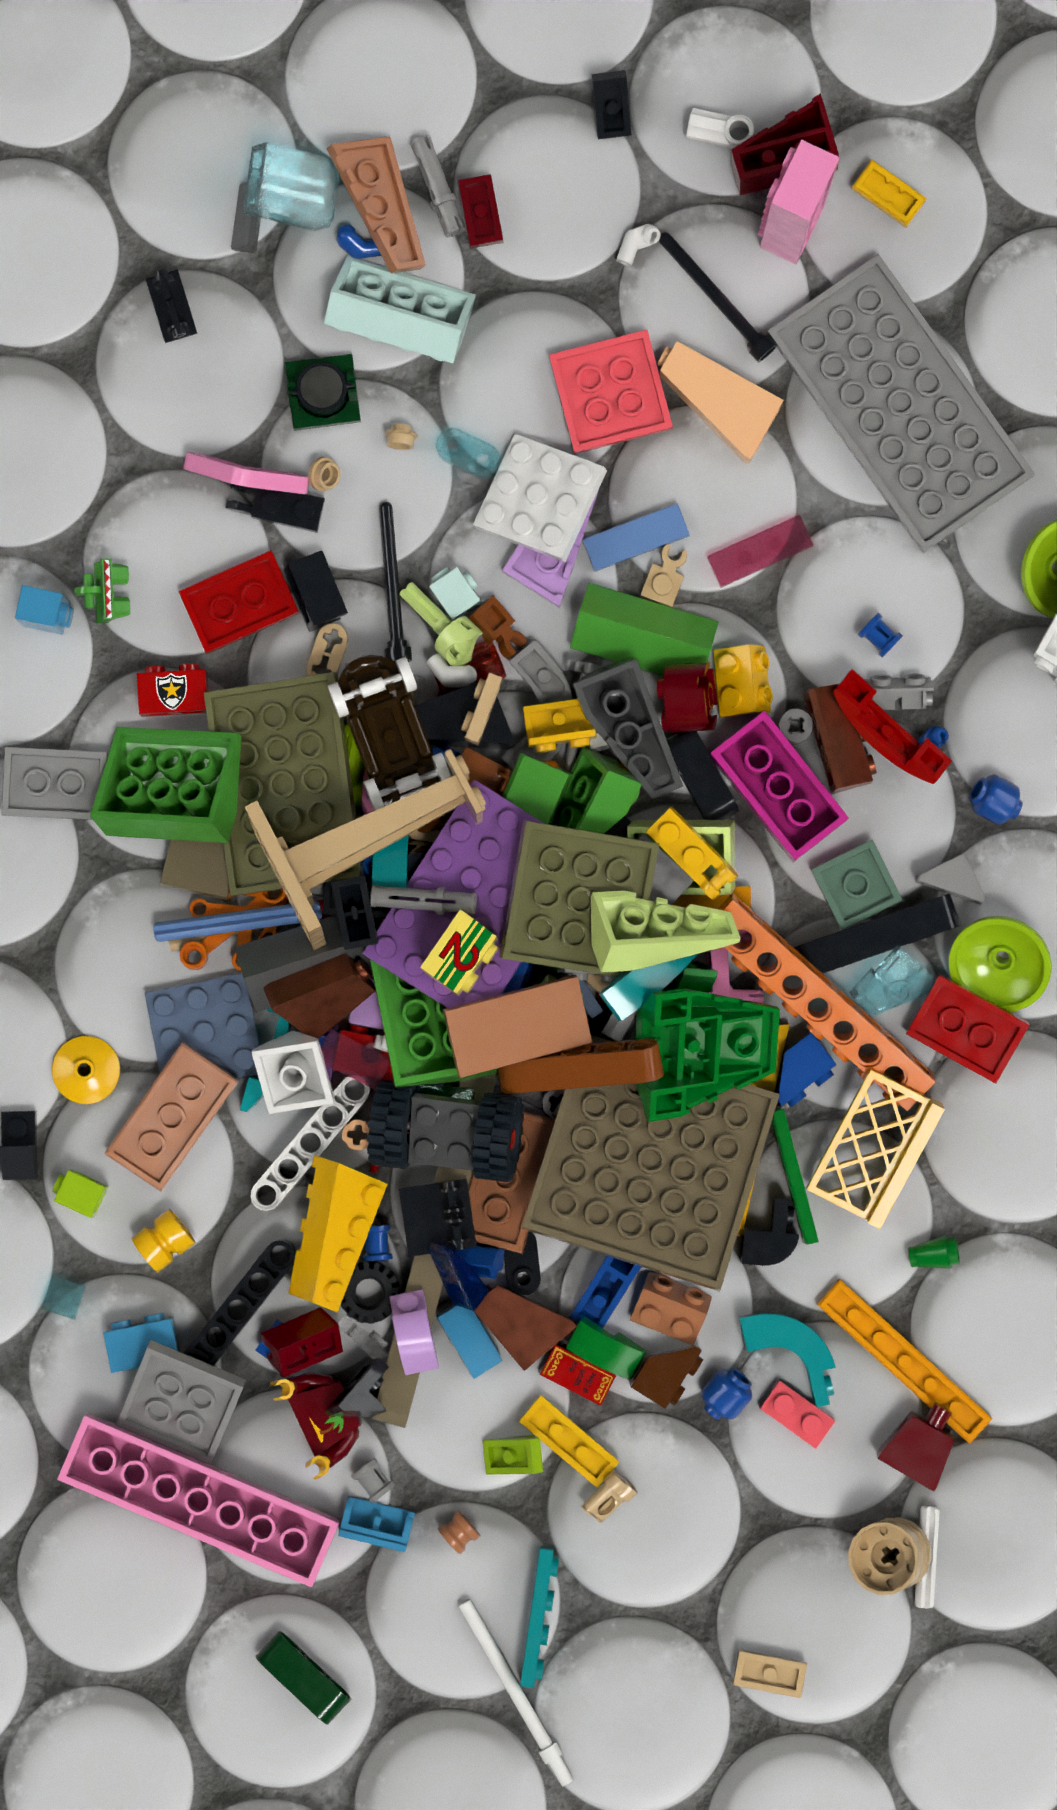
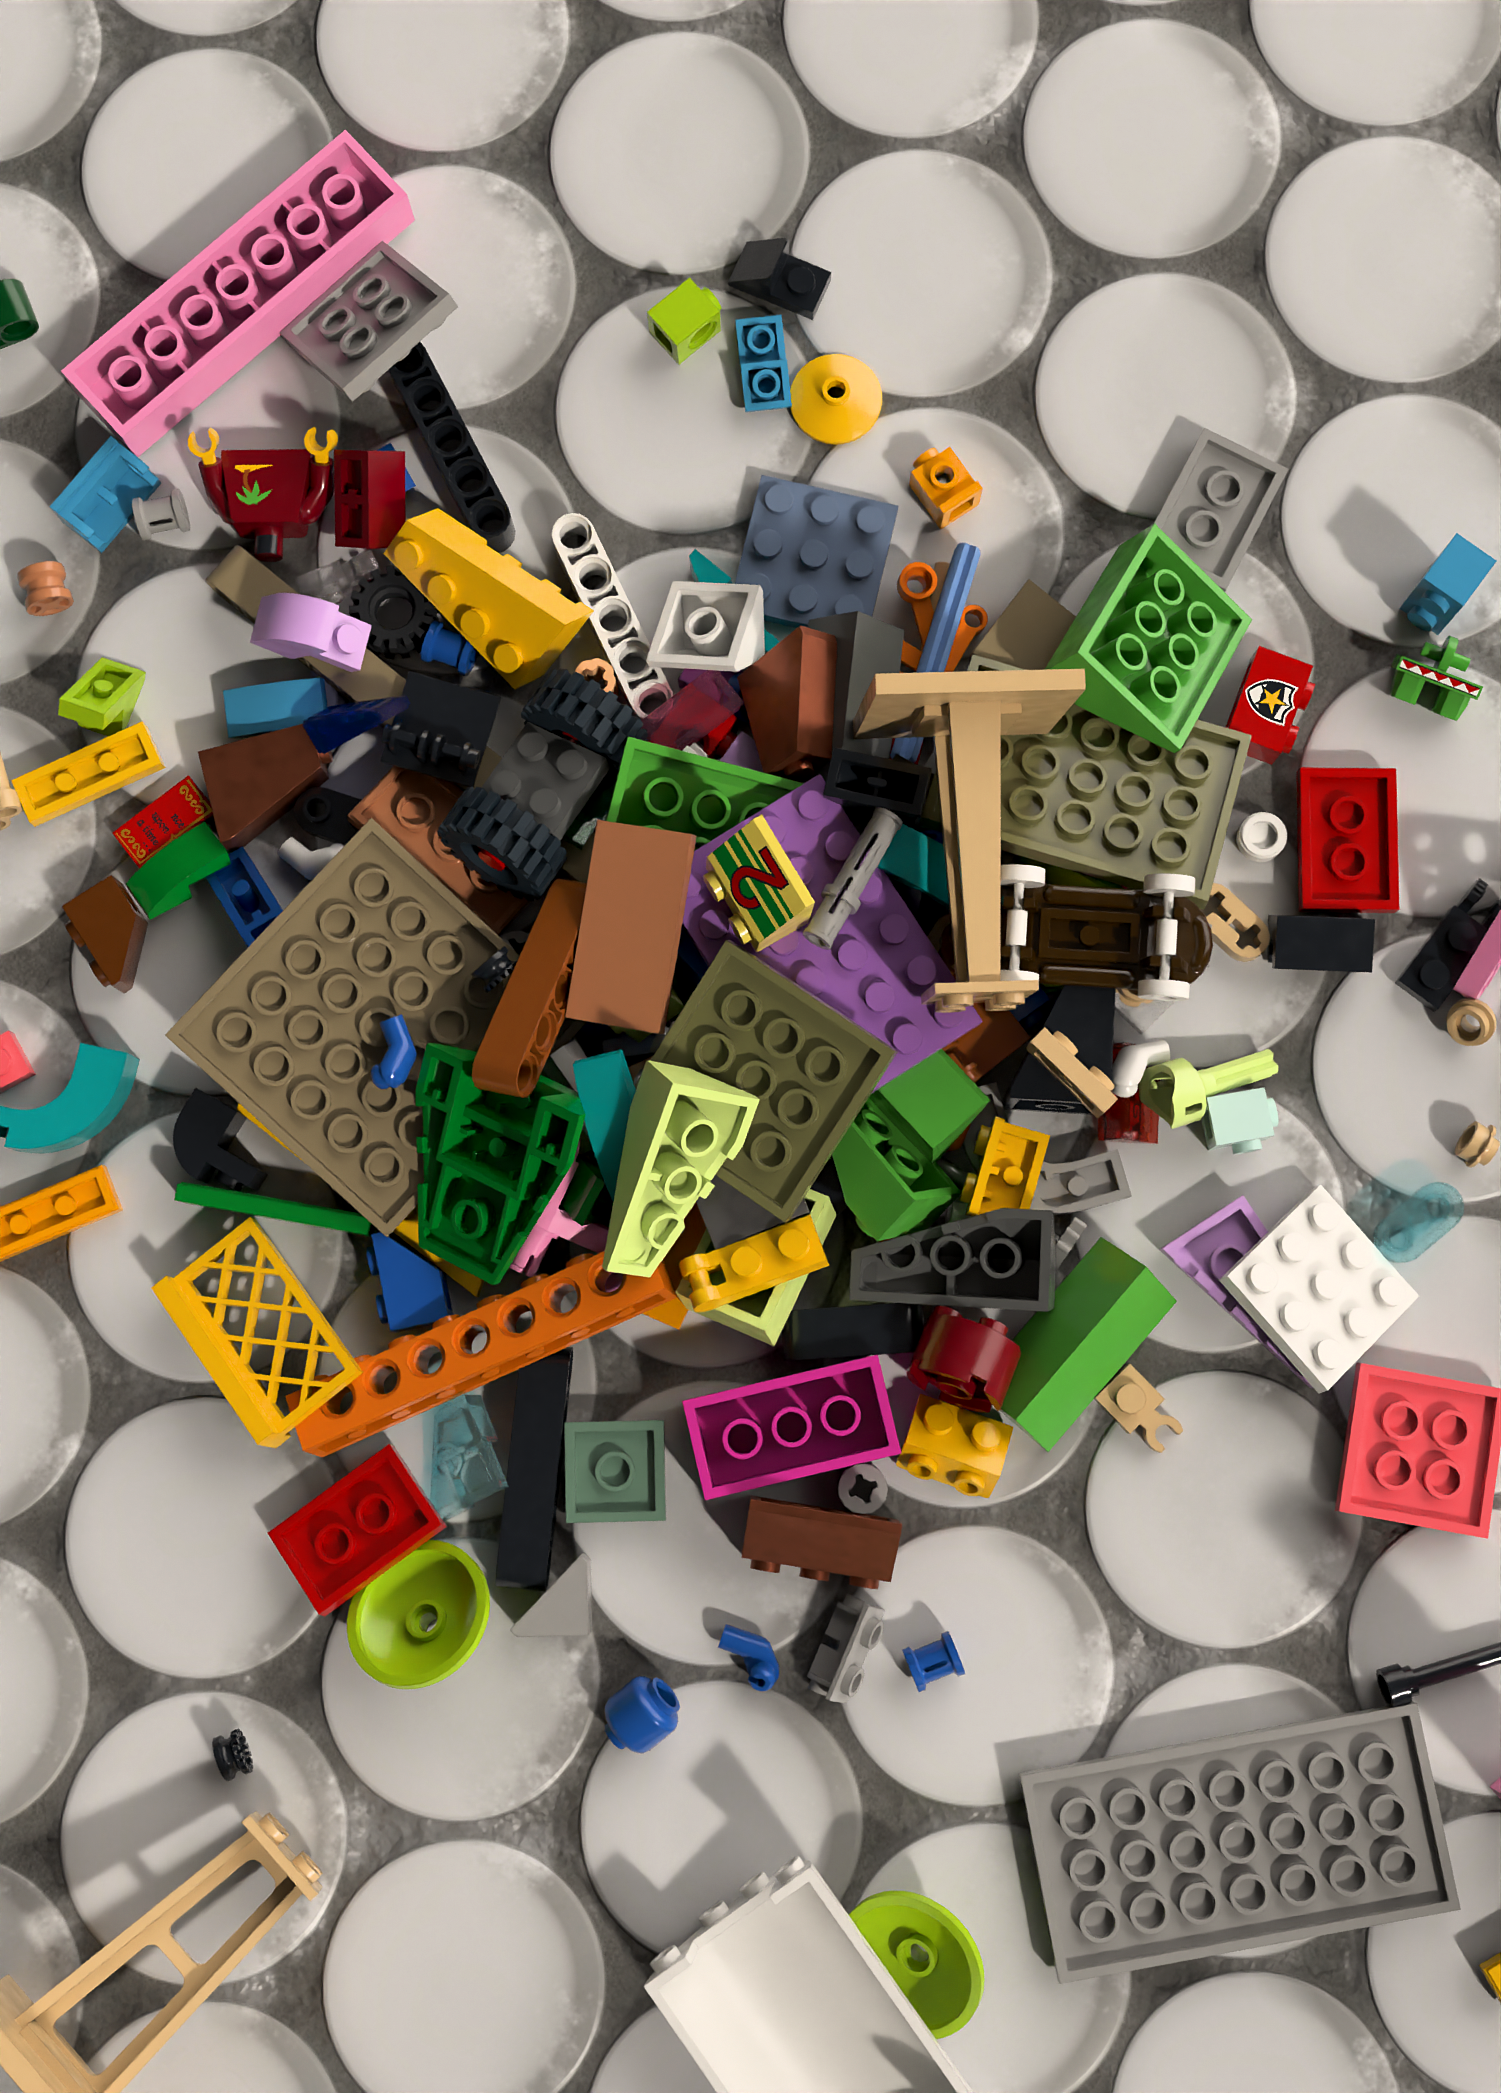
camera: 115 degrees right, 5 degrees down
clear light blue plate [42,1276,86,1319] -> none
dark azure brick [103,1312,181,1373] -> none
nougat tile [104,1041,239,1192] -> none
yellow wheel [131,1208,196,1273] -> none
black slope [324,1357,389,1417] -> none
black piece [379,501,412,664] -> none
blue piece [451,1245,505,1279] -> none
dark orange plate [468,595,527,659] -> none
medium blue tile [583,503,690,572] -> none
nougat bracket [630,1272,712,1346] -> none
light nougat slope [657,341,784,464] -> none
blue head [702,1368,752,1420] -> none
clear pink tile [707,515,814,588] -> none
red slope [833,669,952,784] -> none
green cone [908,1235,960,1269] -> none
none -> white arm [278,837,345,880]
none -> blue arm [371,1014,417,1089]
none -> black bush [471,946,517,993]
none -> dark azure slope [735,315,792,413]
none -> light orange brick [909,447,983,530]
none -> white tile [1236,812,1287,862]

